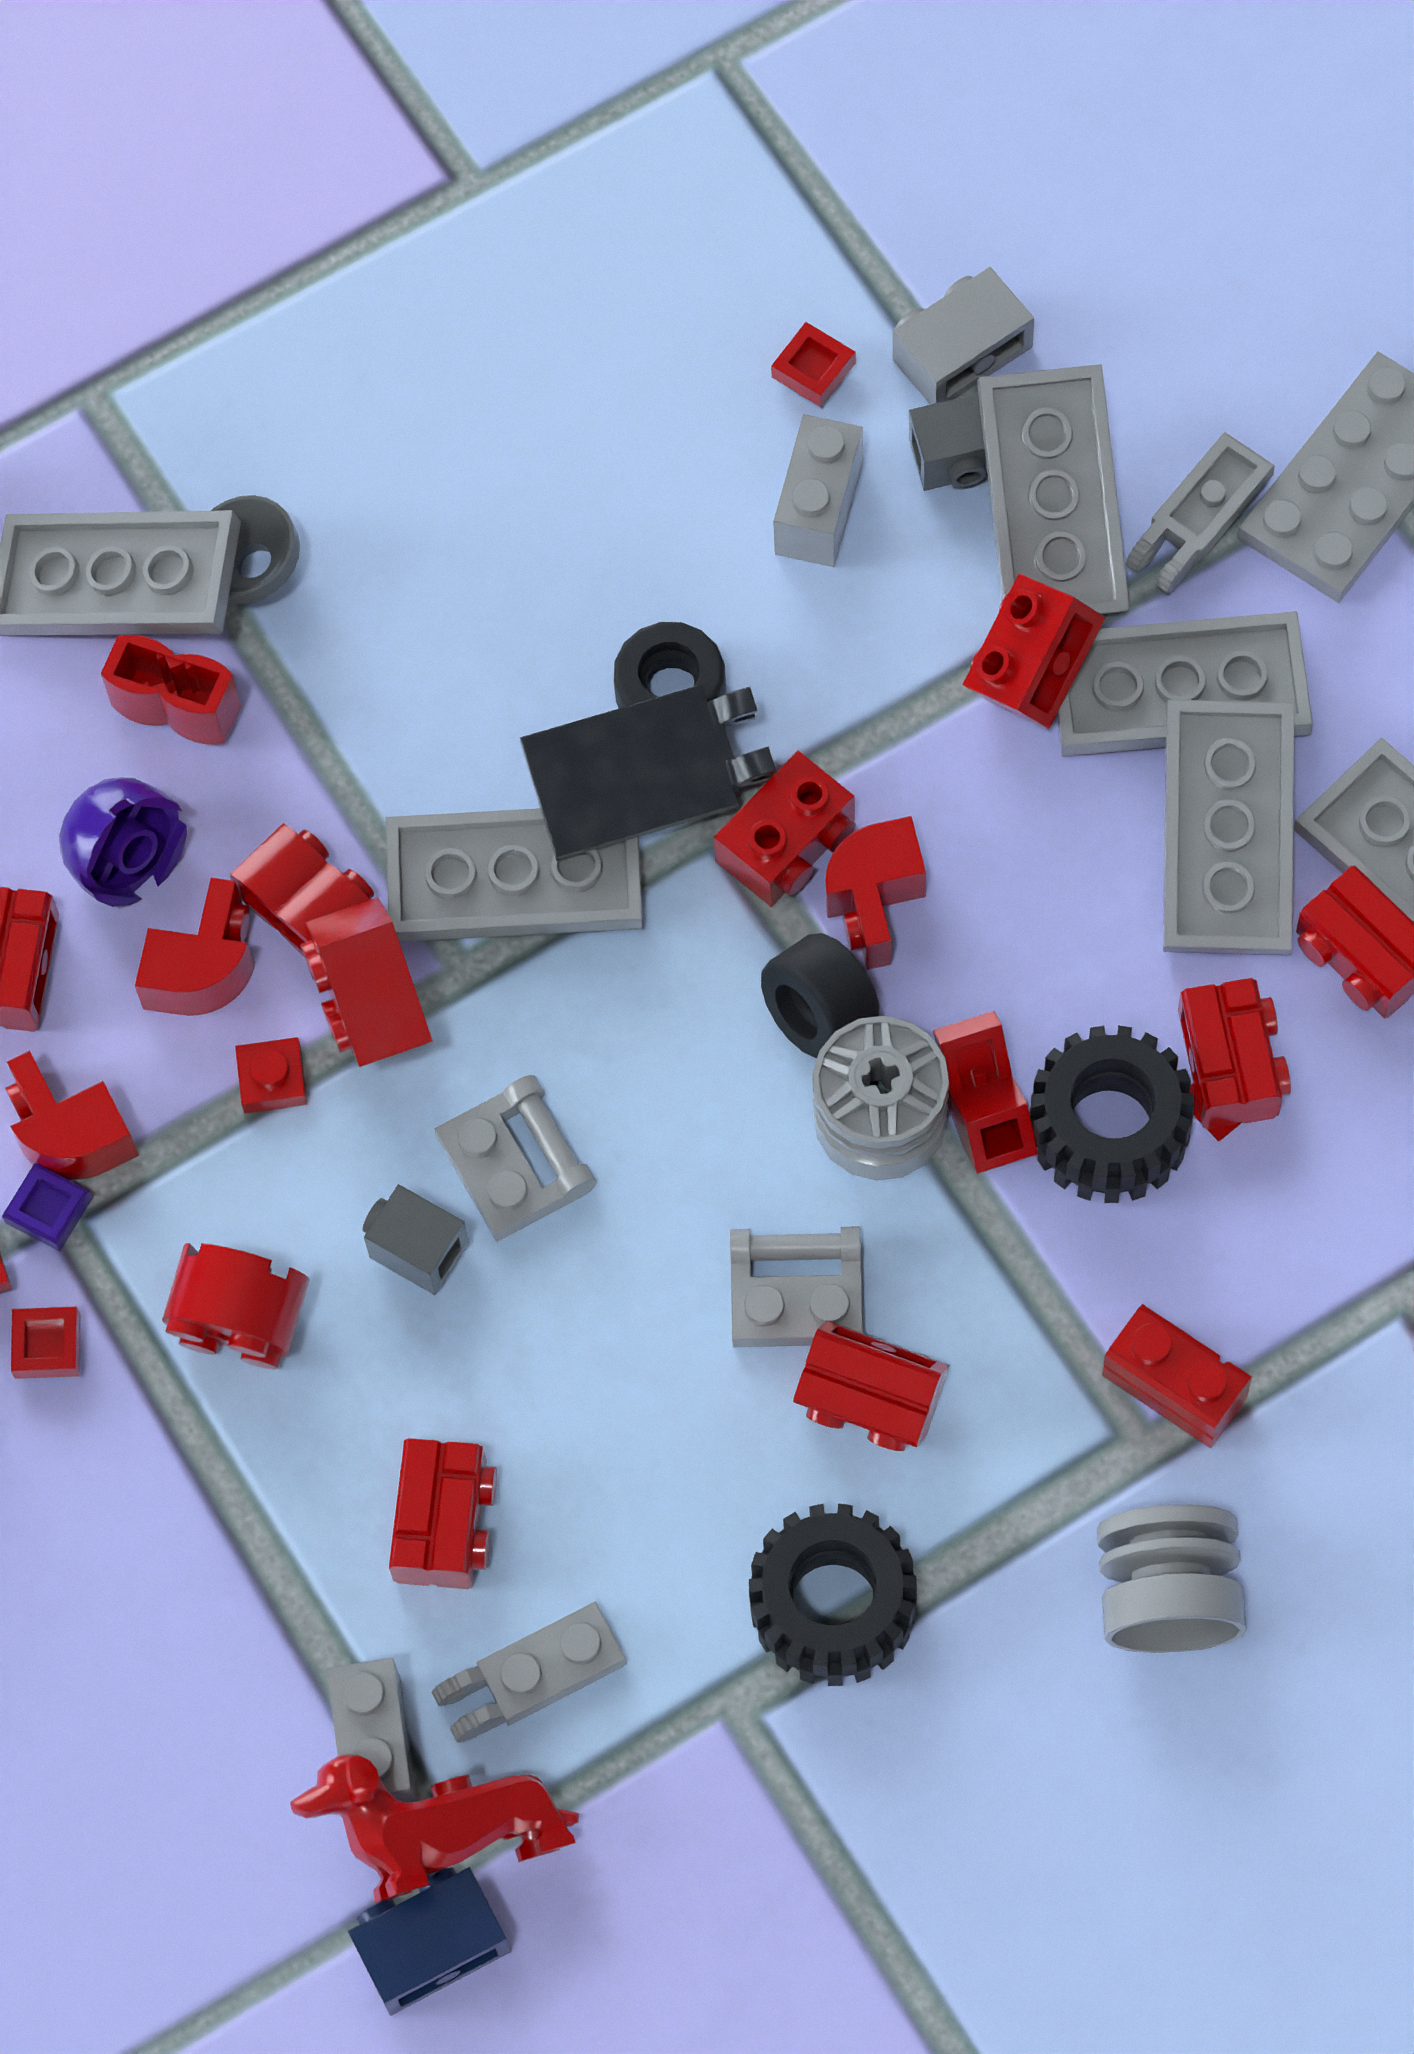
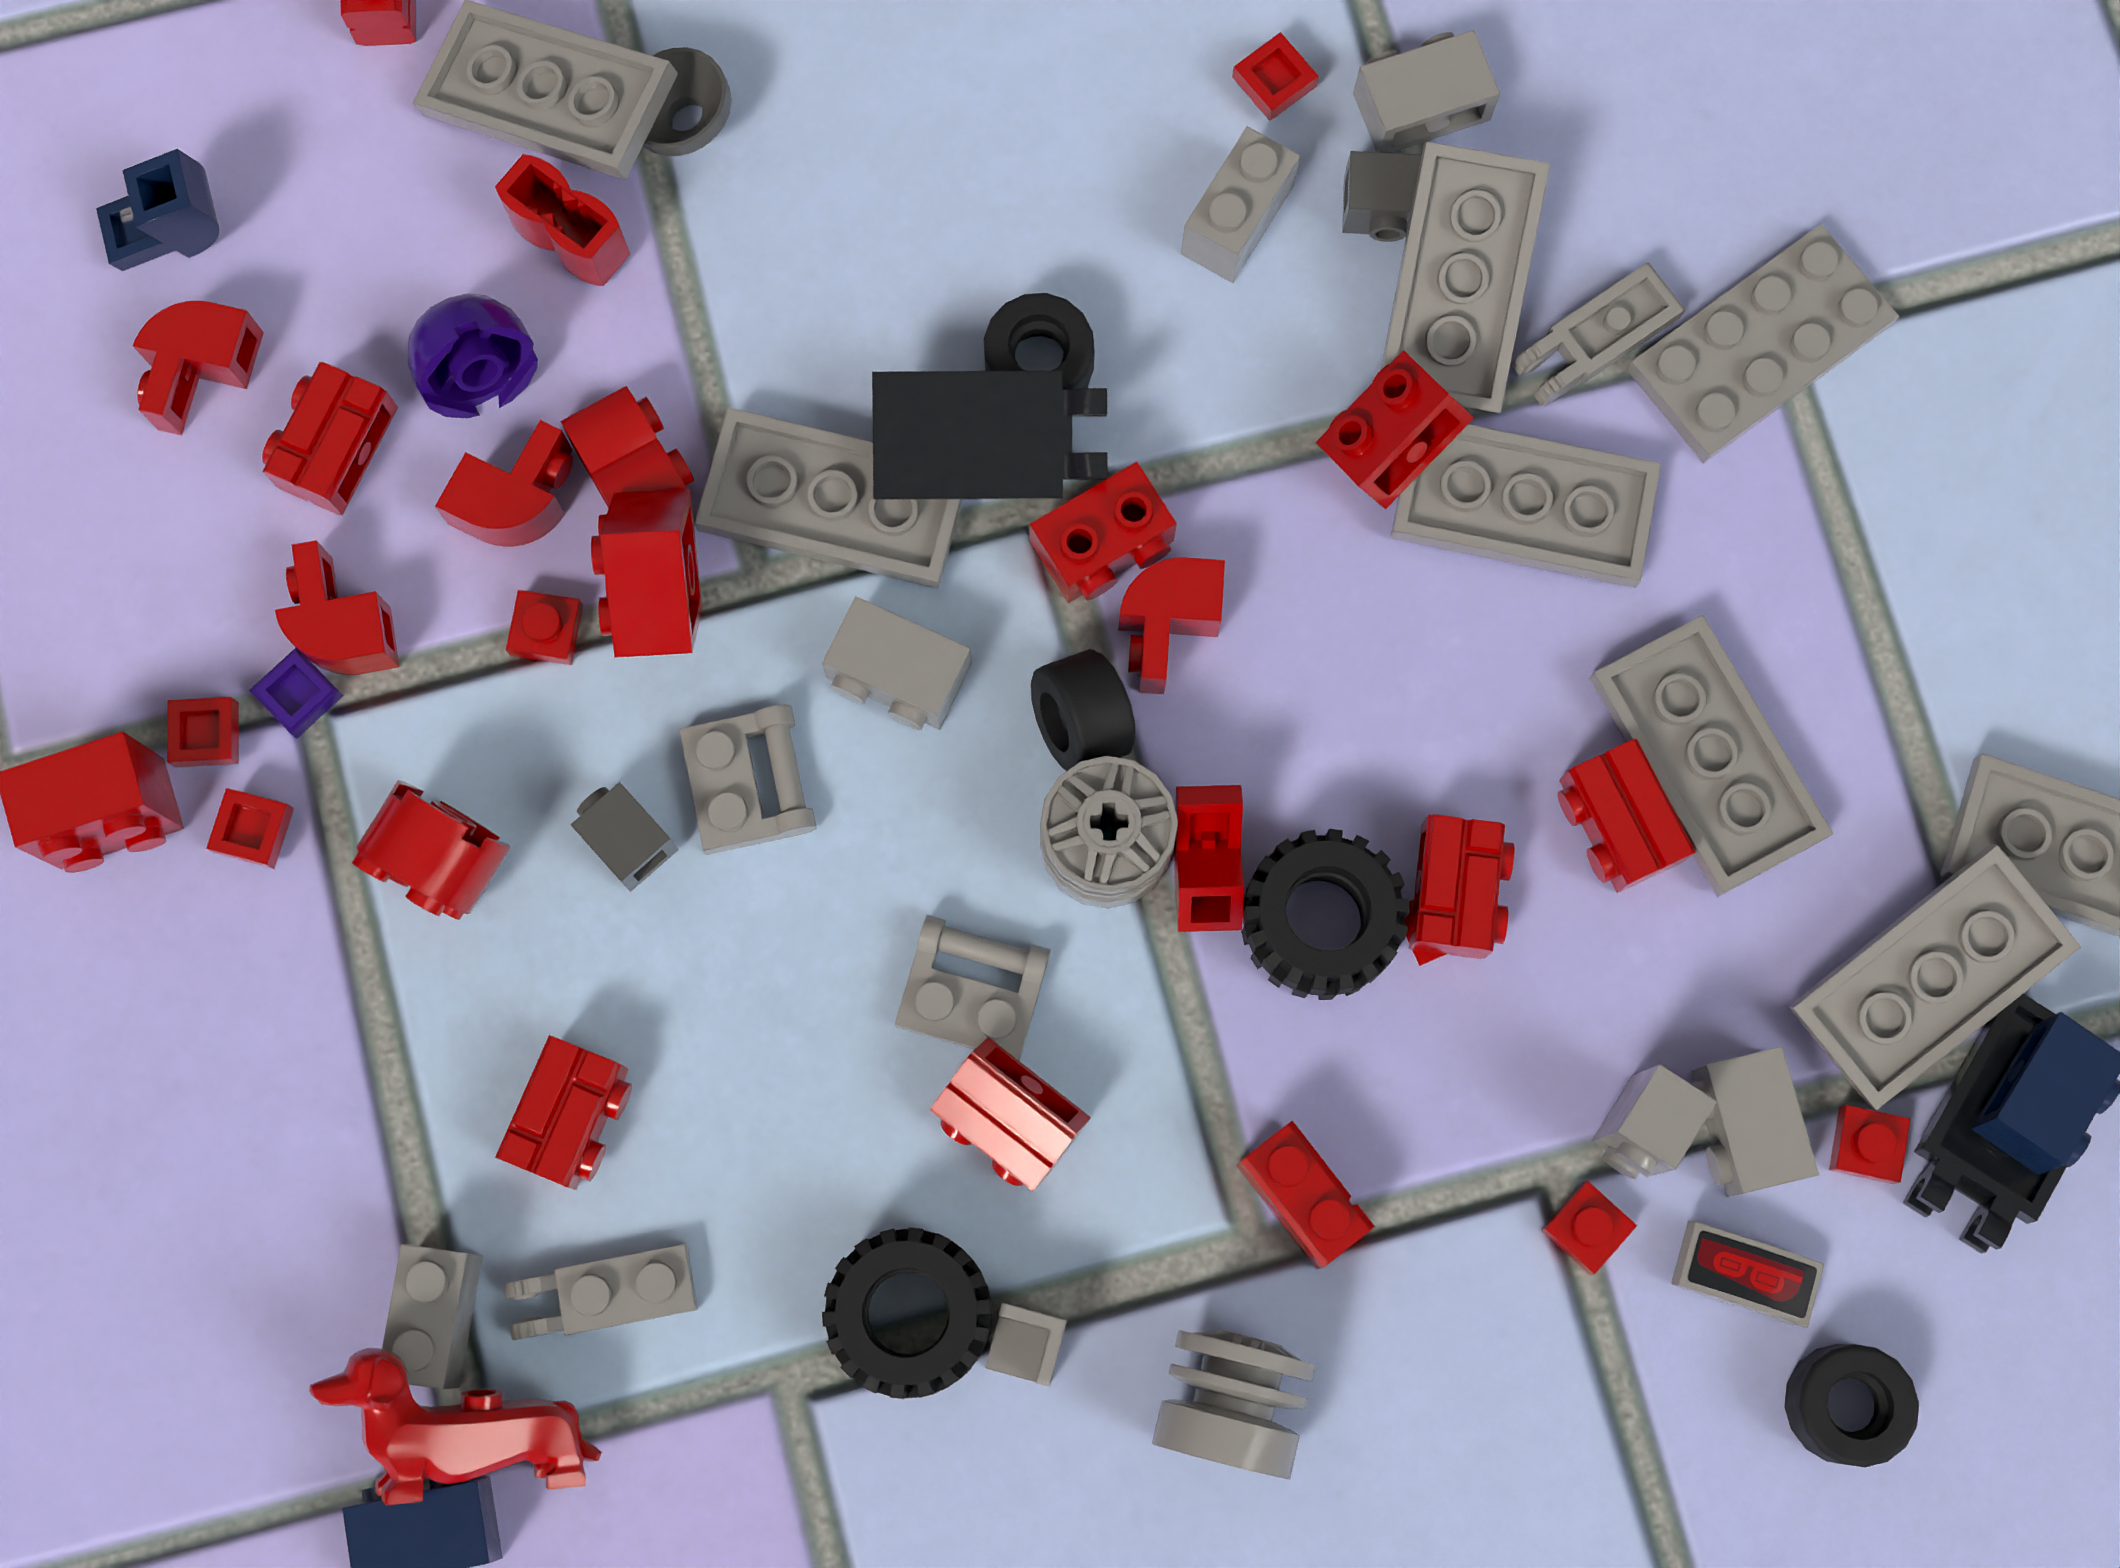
camera: 10 degrees right, 10 degrees up
light grey plate [1163,699,1294,955] -> none
none -> light grey brick [822,596,972,730]
none -> light grey panel [985,1303,1067,1387]

